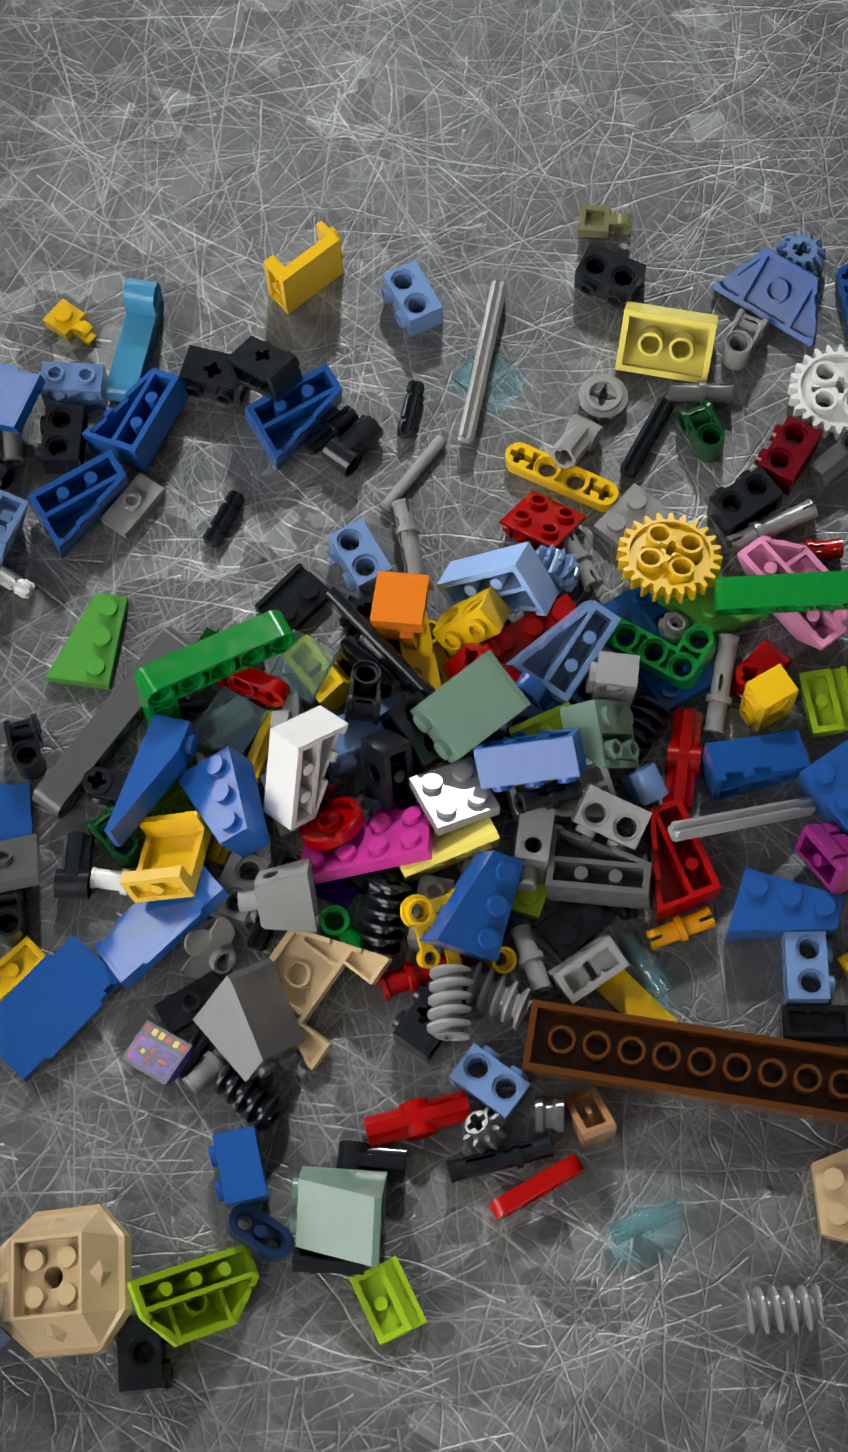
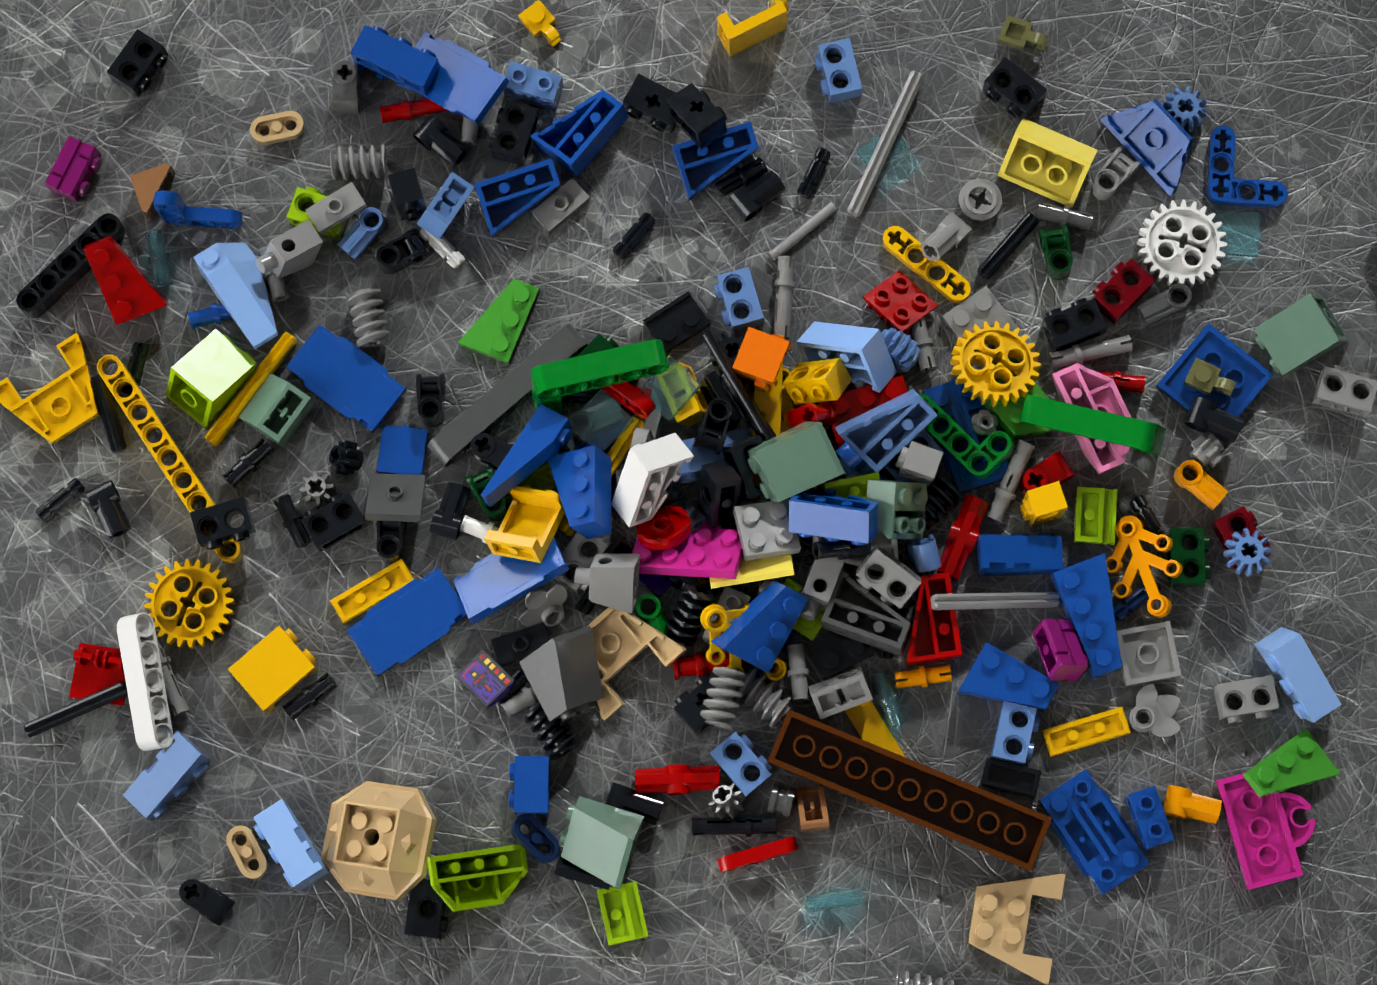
camera: 15 degrees right, 10 degrees up
dark azure beam [106,278,164,403] -> none

